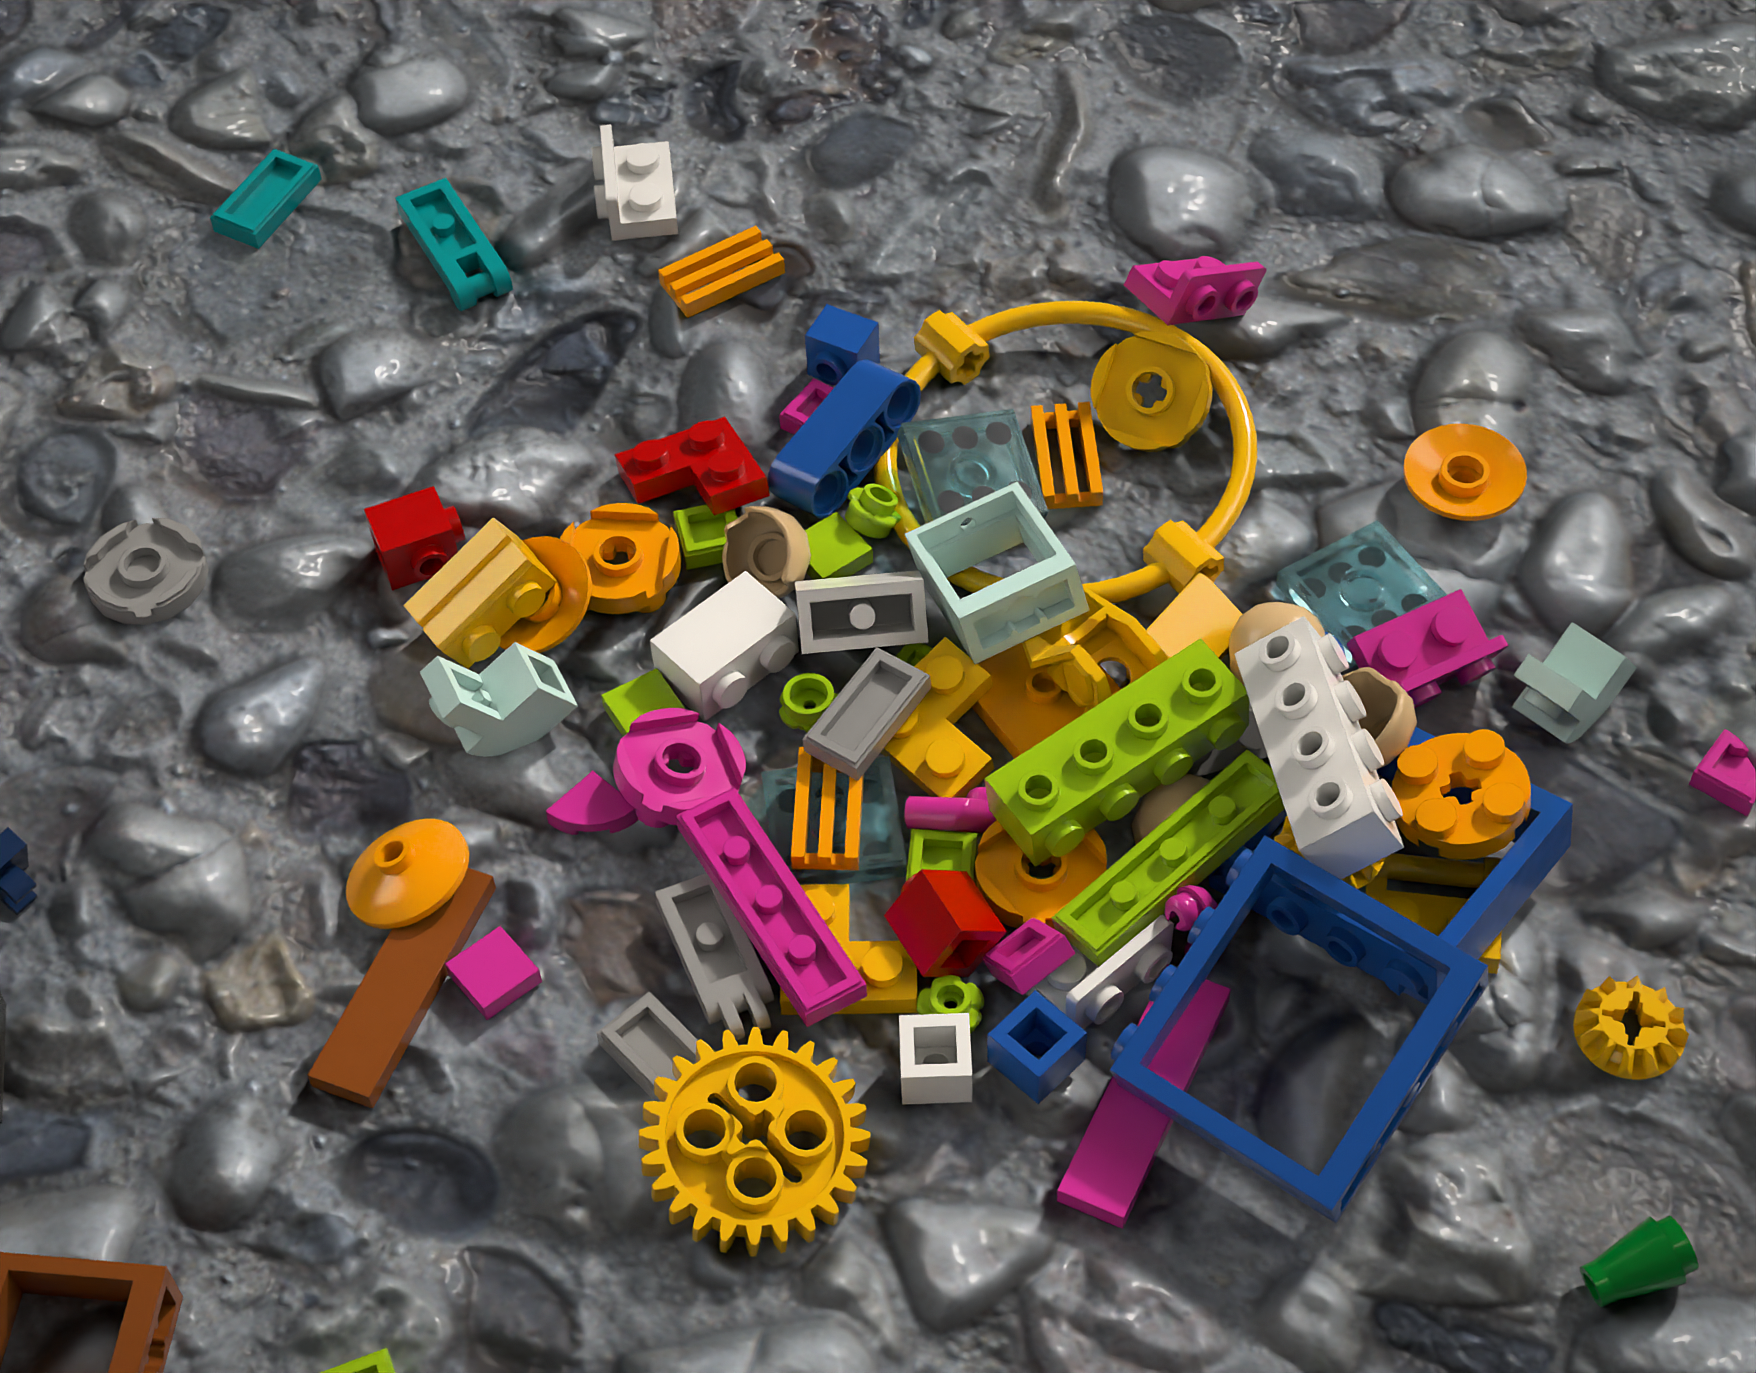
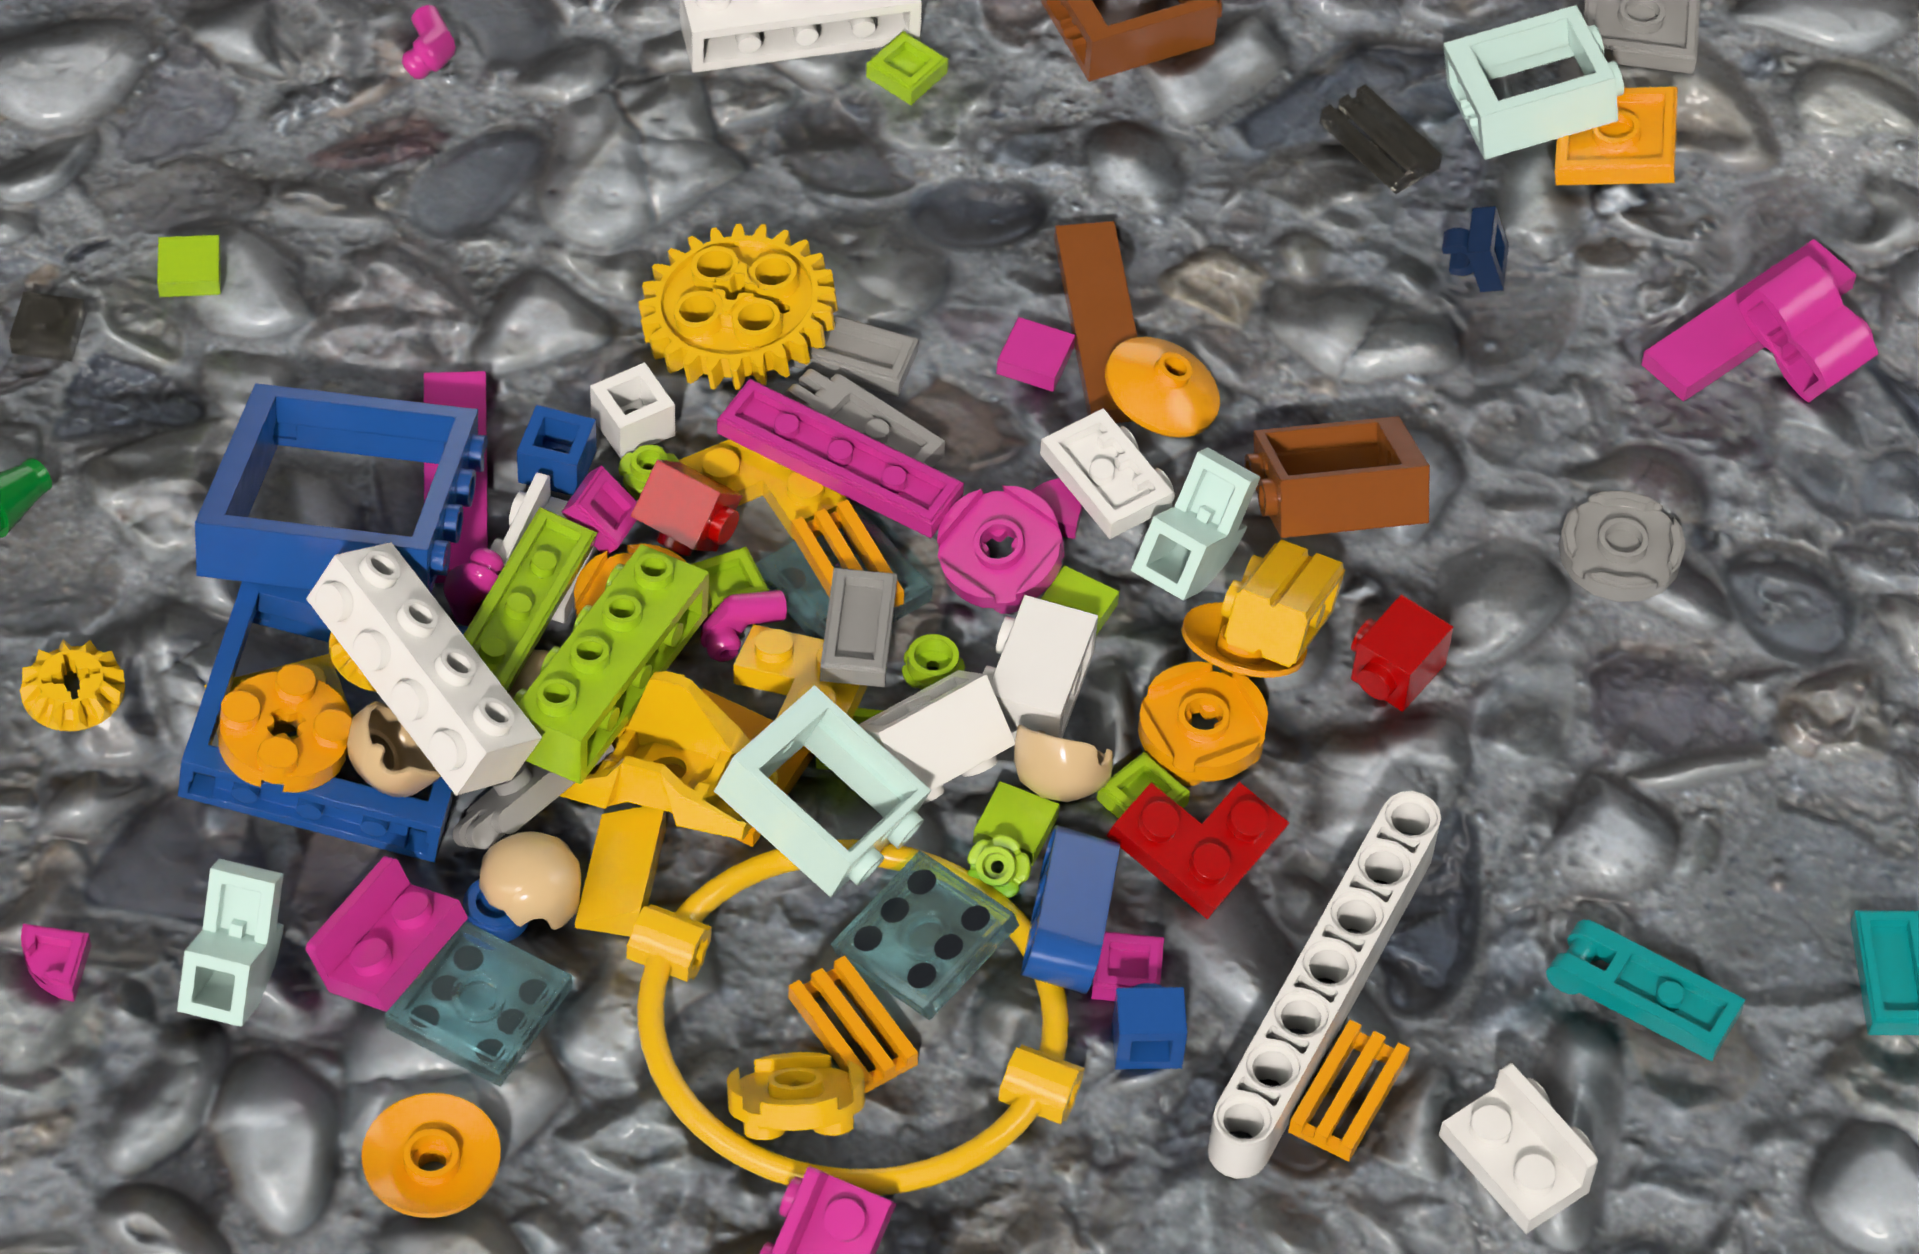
camera: 145 degrees right, 0 degrees up
none -> white bracket [1040,408,1175,539]
none -> white beam [1208,791,1441,1179]
none -> dark orange window [1244,416,1430,538]

